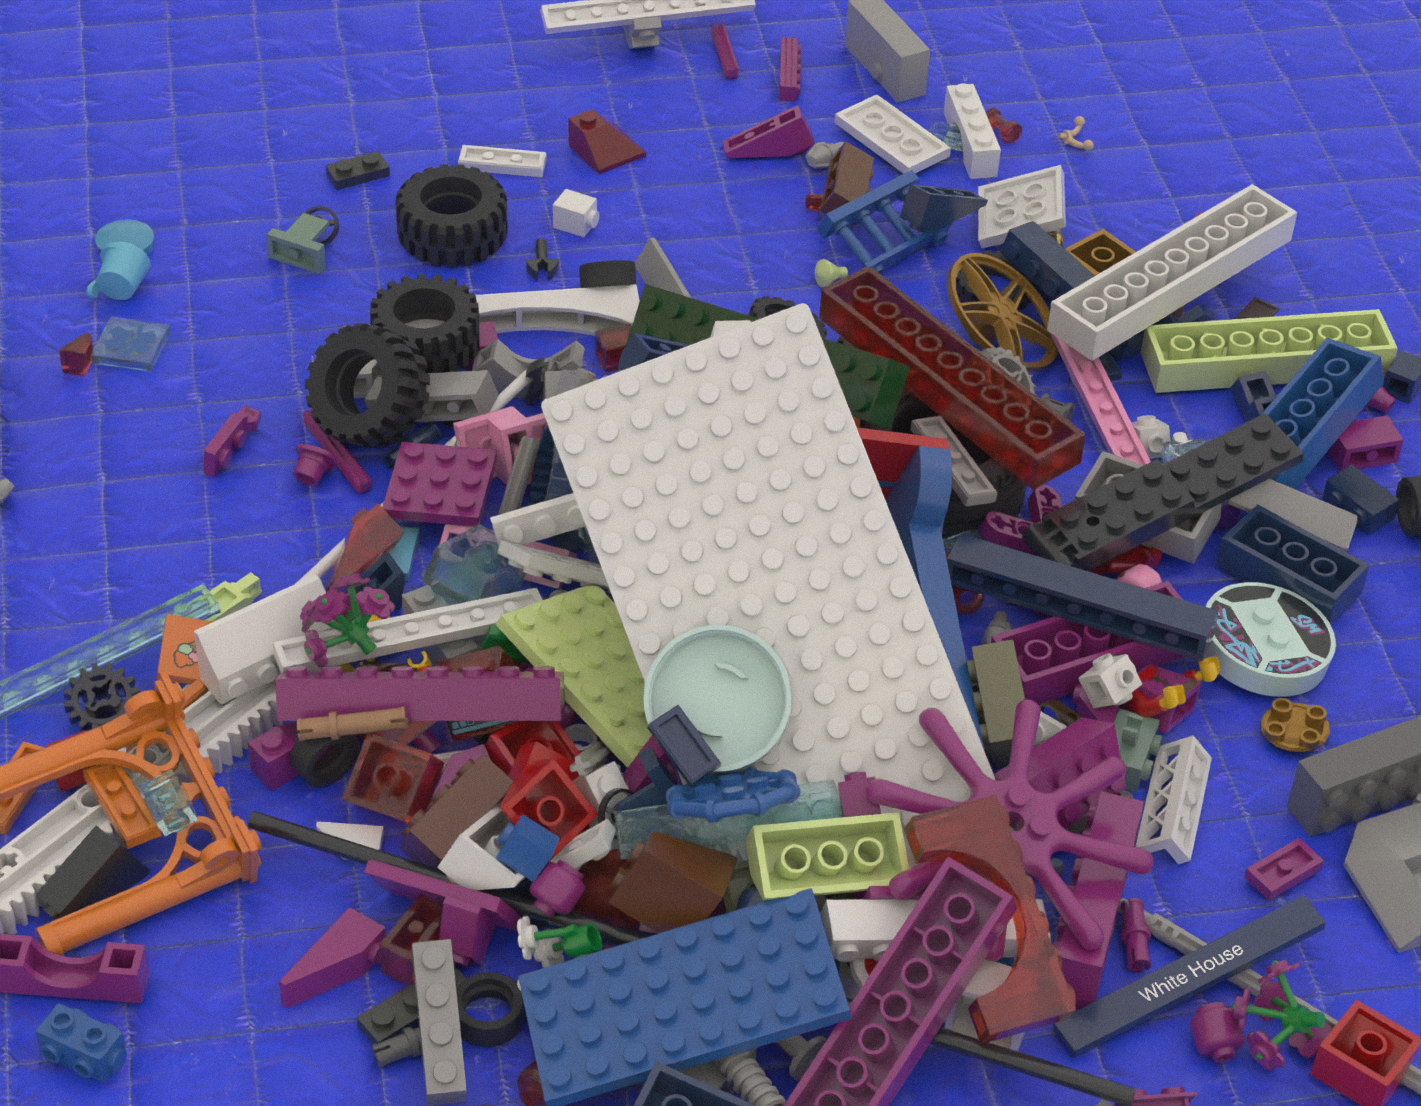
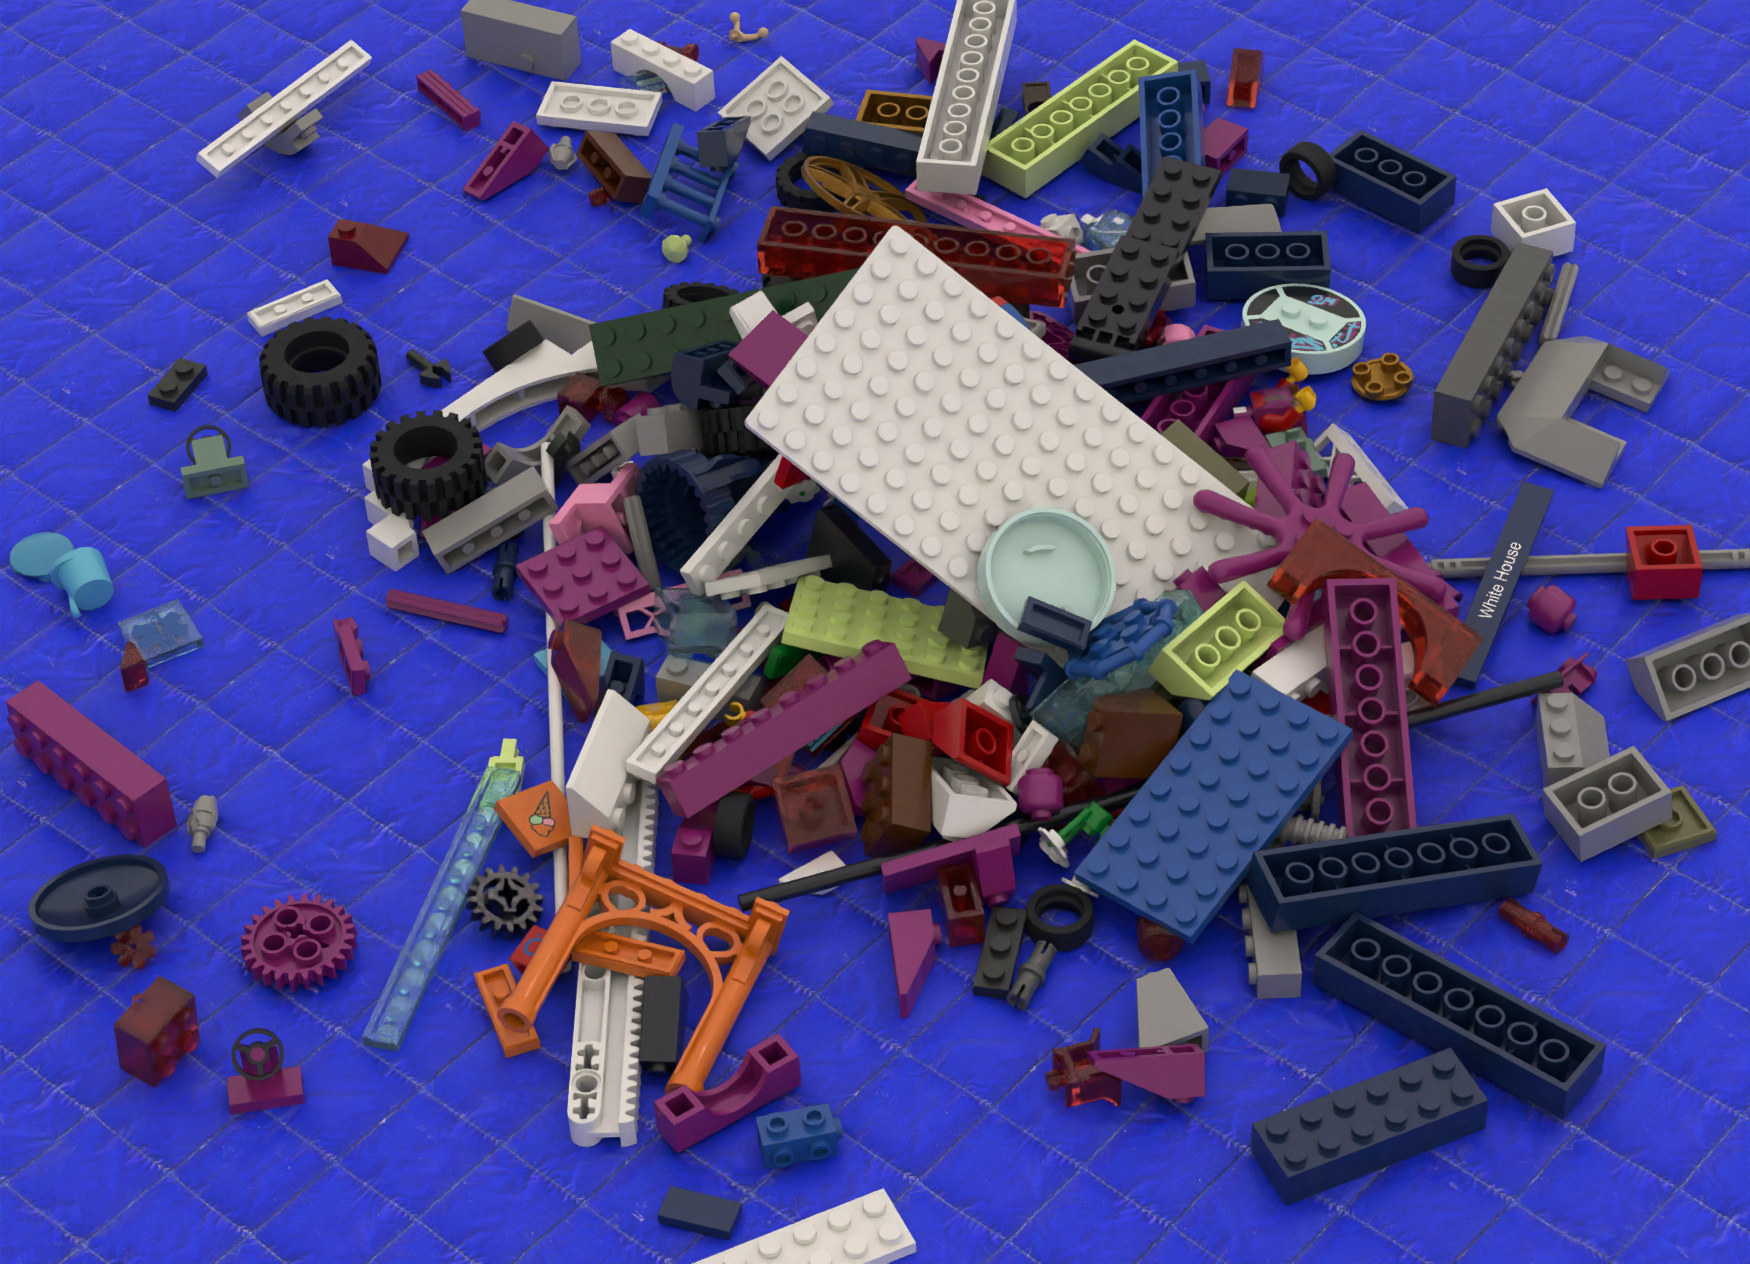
camera: 35 degrees left, 0 degrees up
clear light blue brick [139,769,198,836] -> none
magenta piece [293,444,338,486] -> none
medium nougat pin [297,706,408,741] -> none
magenta plant [300,572,395,668] -> none
black tyre [305,323,430,448] -> none
light grey brick [412,939,467,1106] -> none
blue brick [496,814,560,882] -> none
white brick [553,189,599,237] -> none
light grey axle [570,741,612,777] -> none
magenta axle [711,23,739,79] -> none
white brick [1078,653,1142,708] -> none
magenta plant [1232,960,1332,1071] -> none
magenta plate [1244,838,1324,901] -> none

